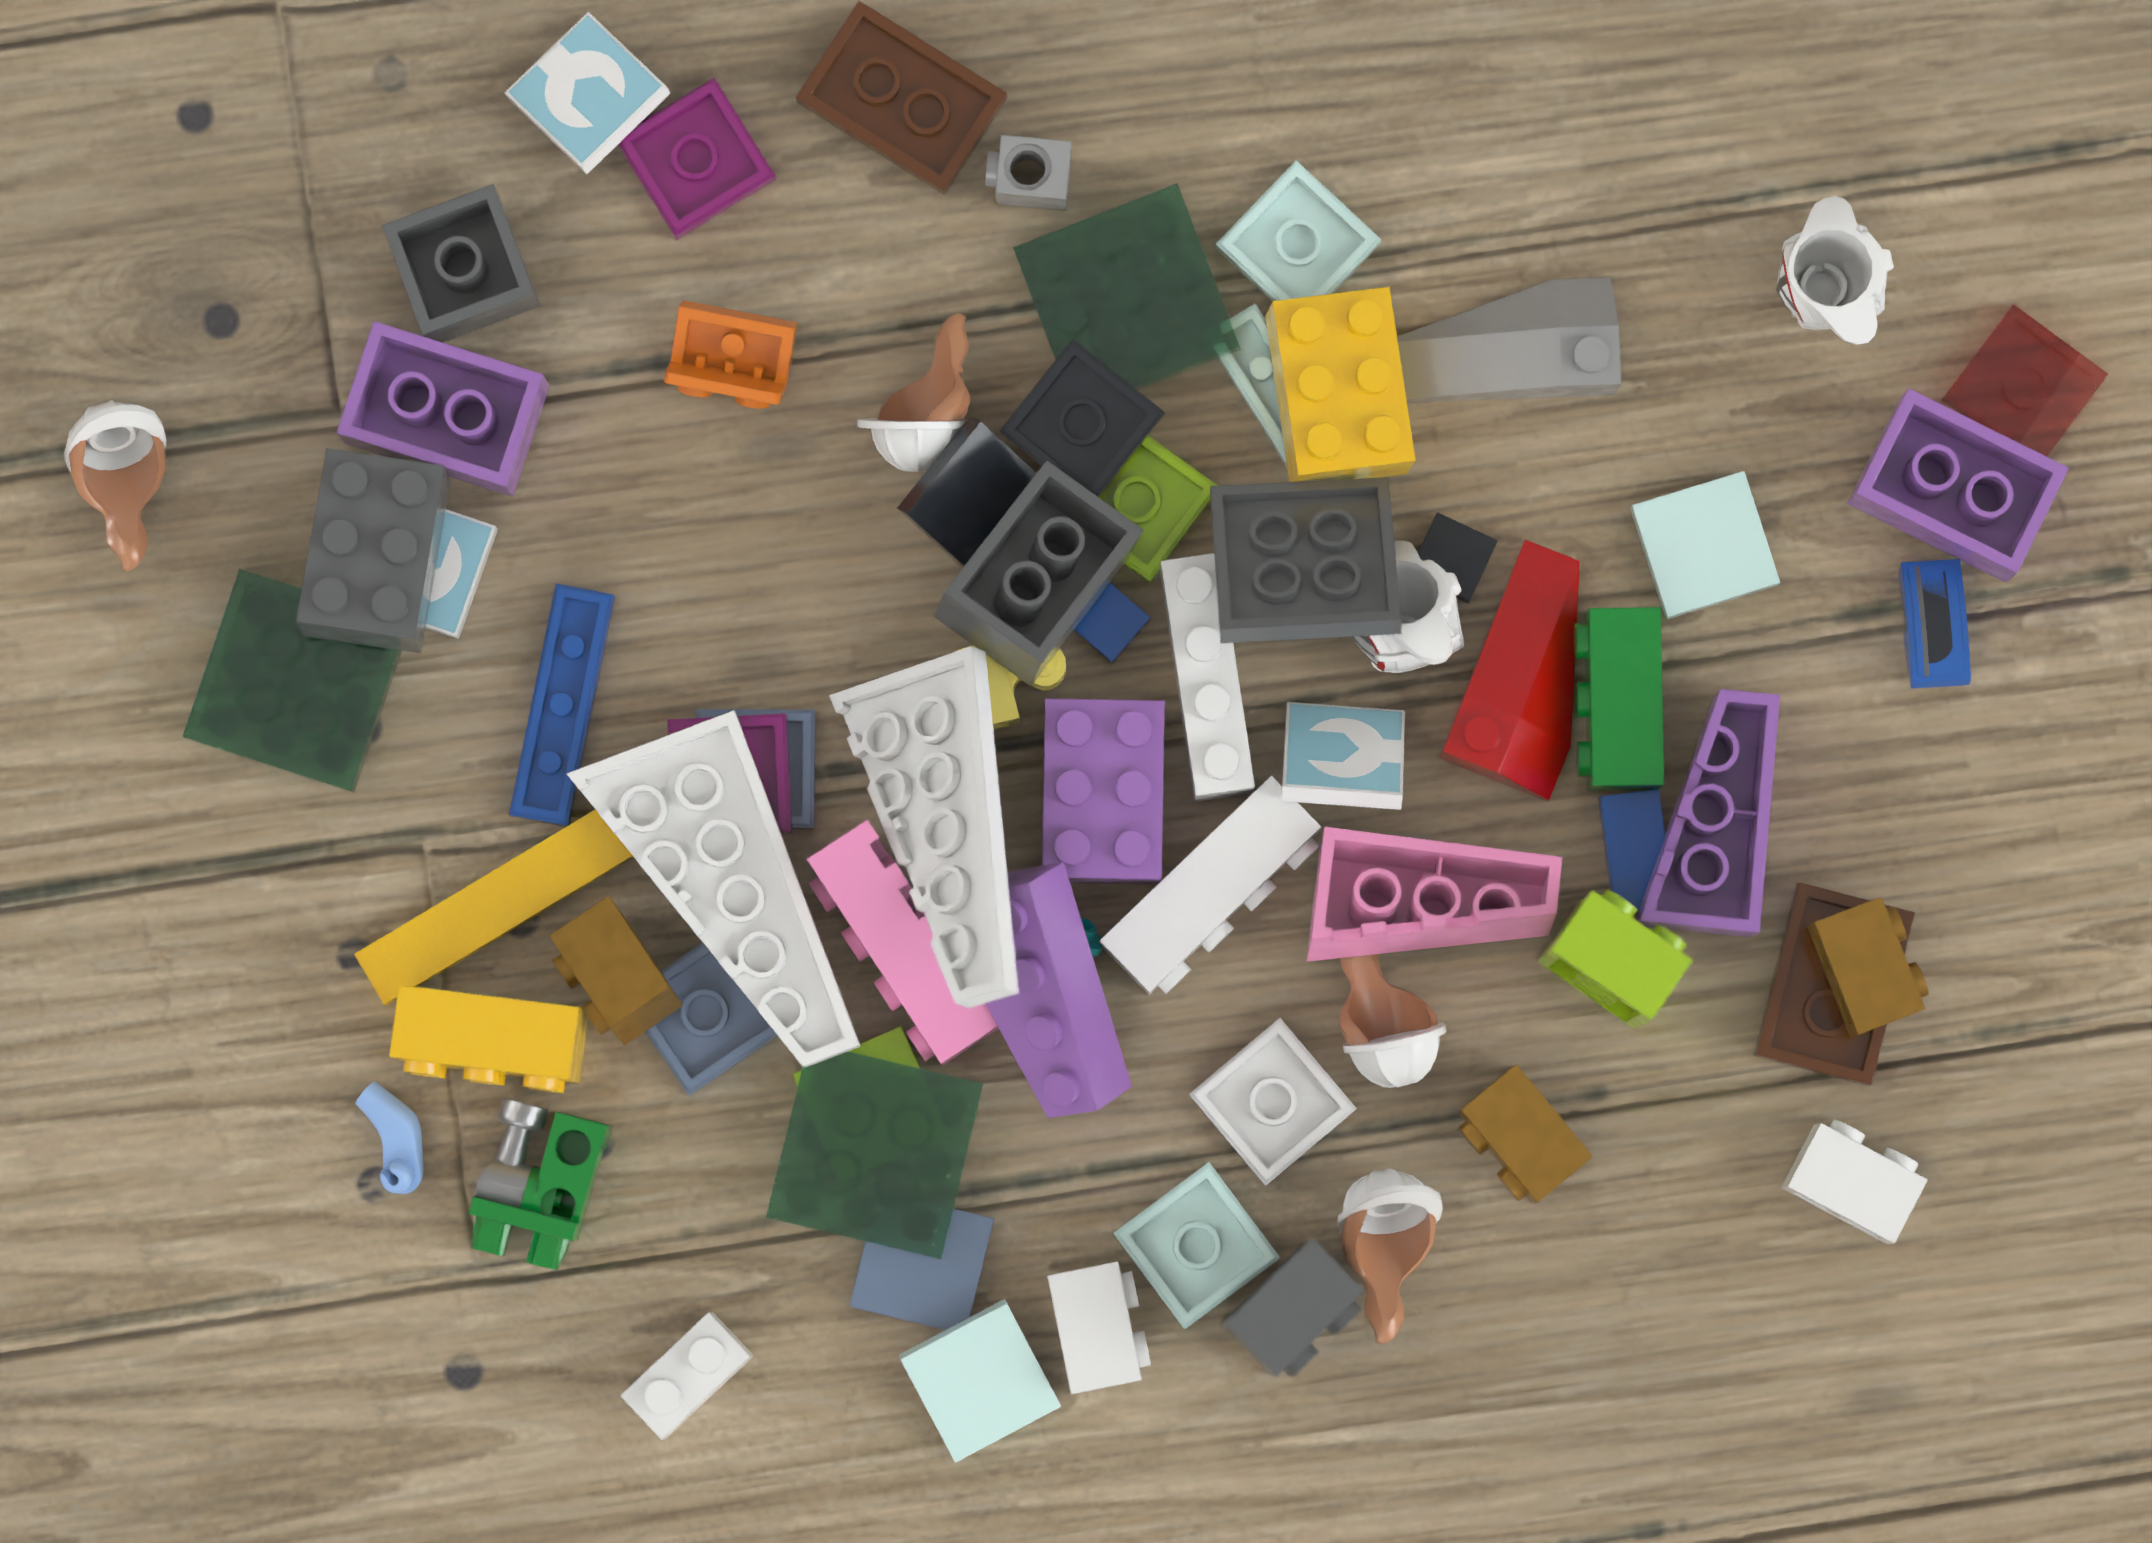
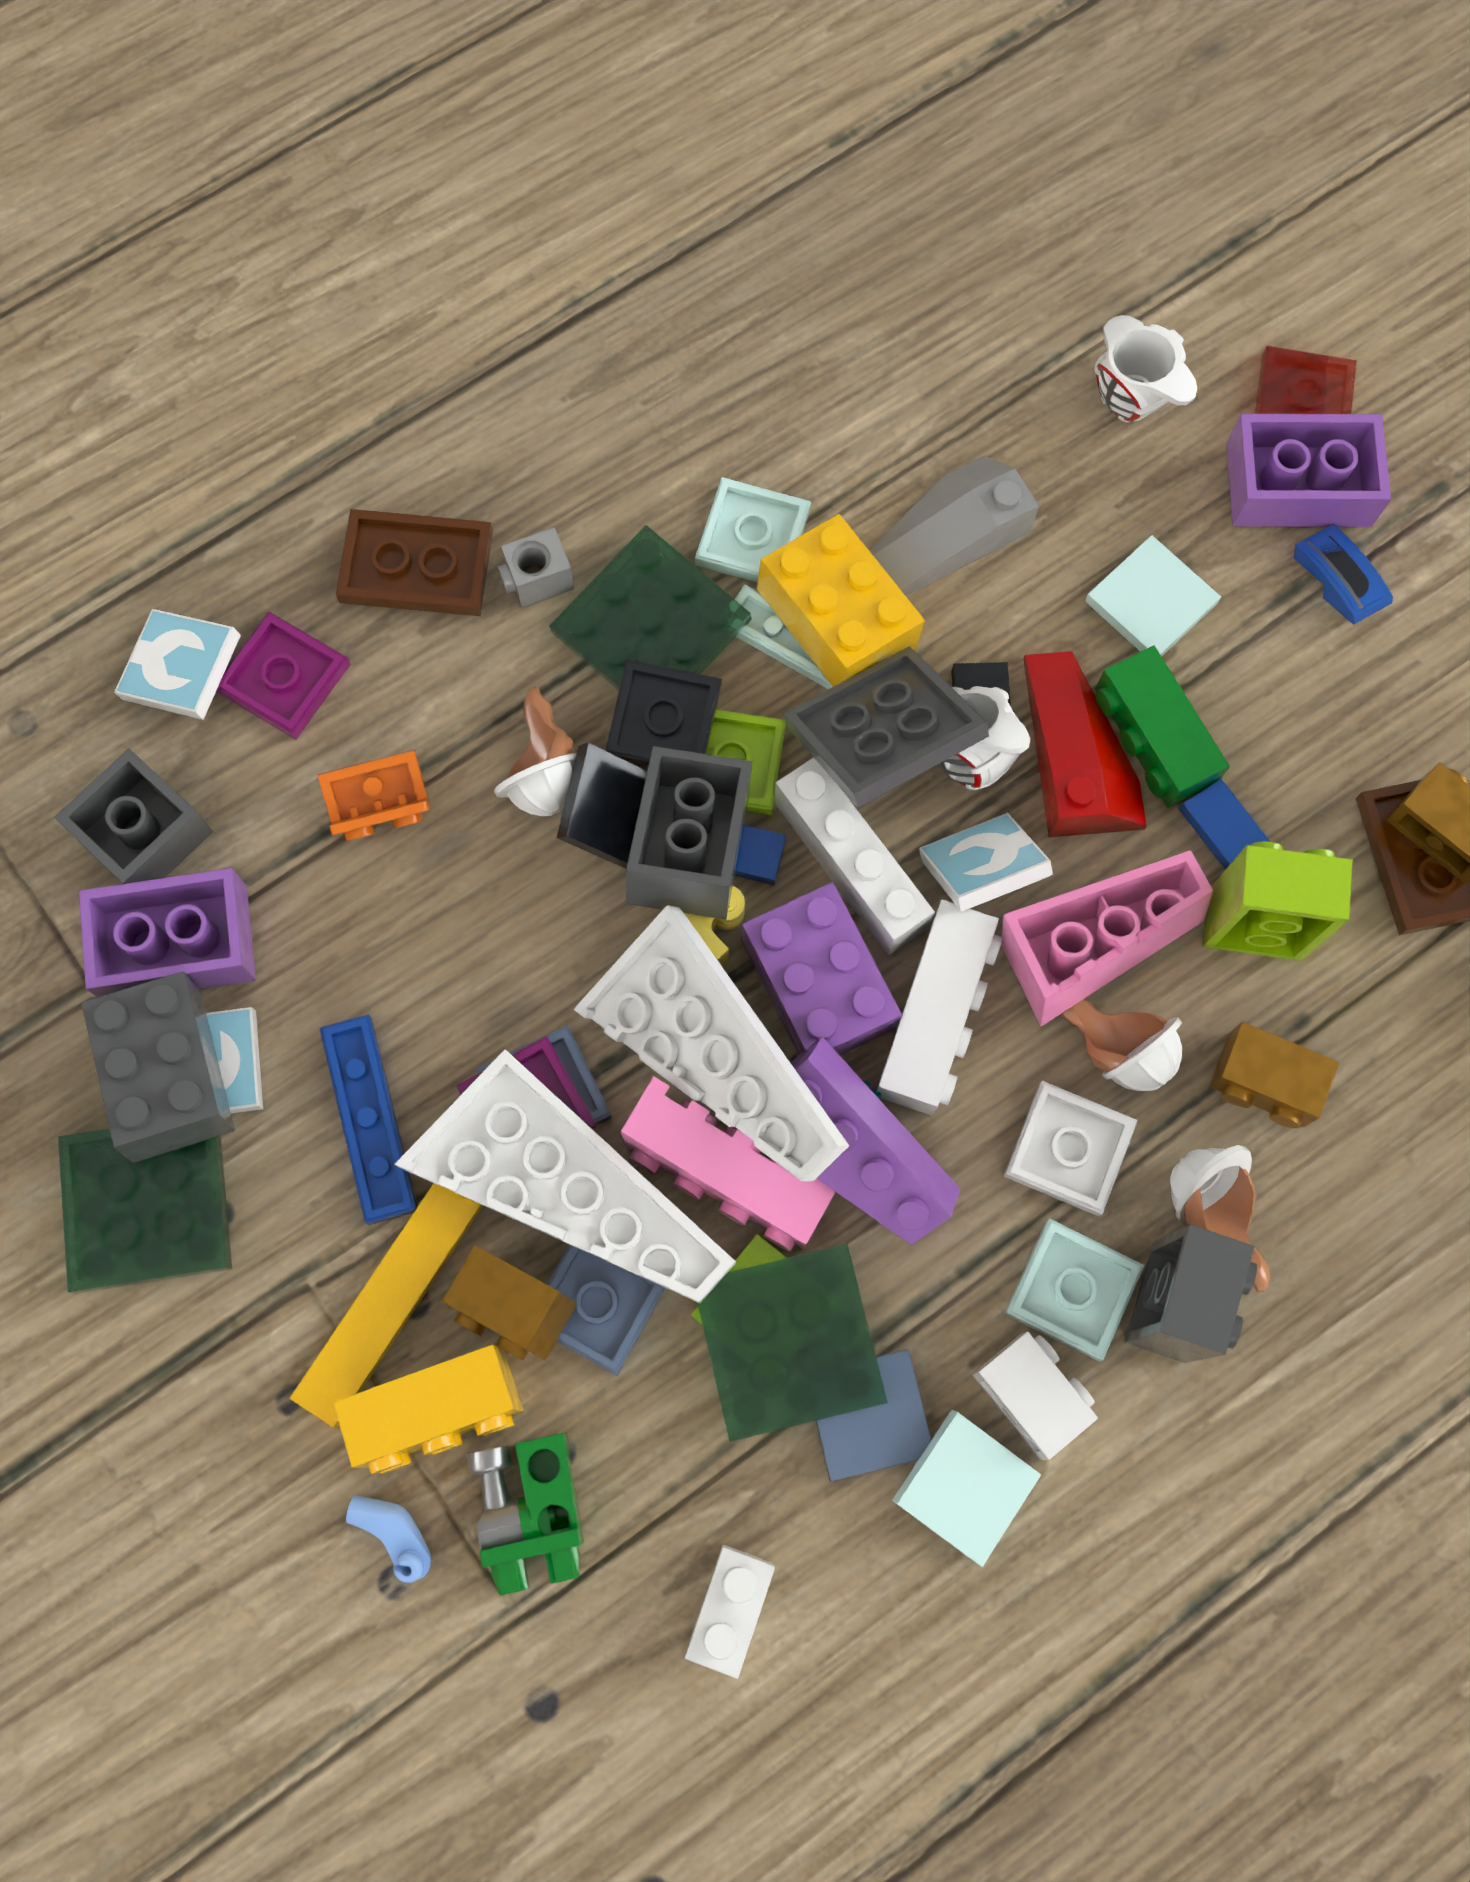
camera: 30 degrees left, 10 degrees down
medium lavender wedge [1635,689,1780,937] -> none

